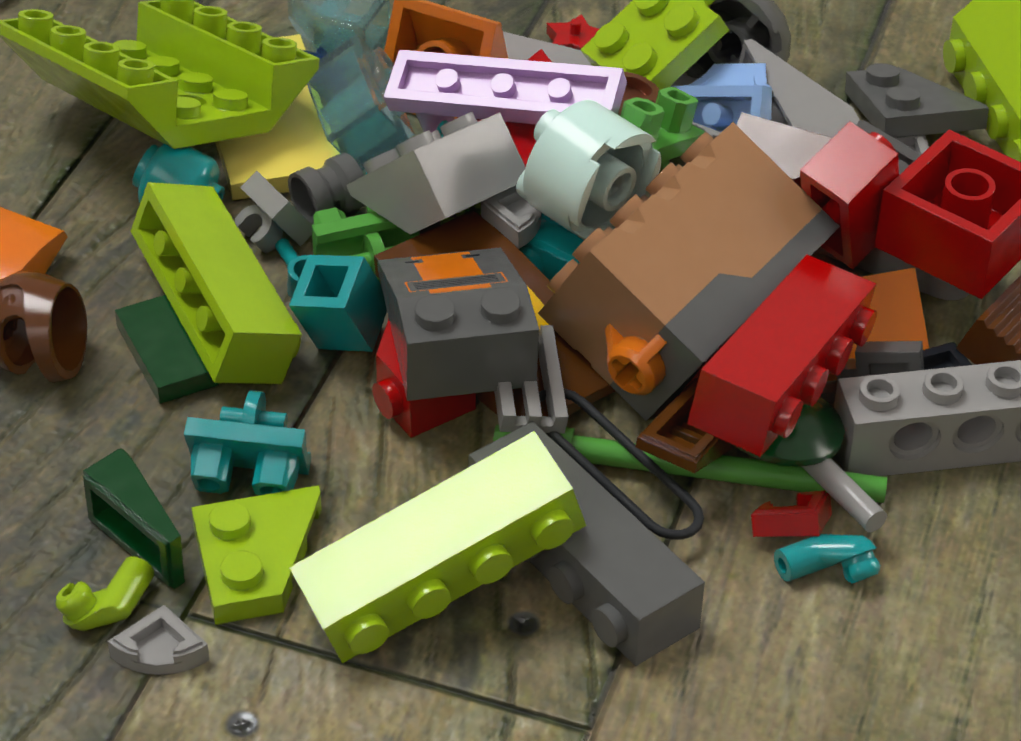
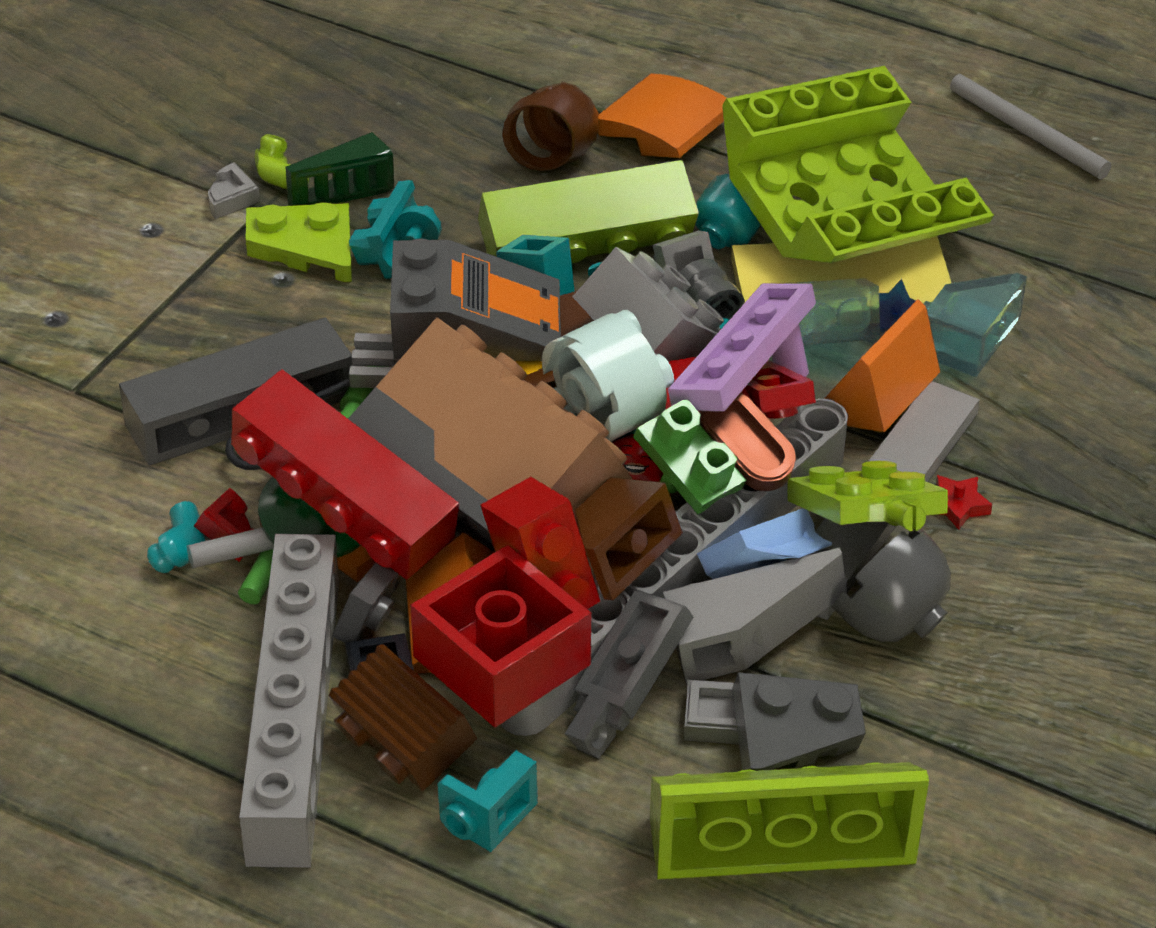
camera: 100 degrees right, 0 degrees up
brick [289,431,586,664] -> none

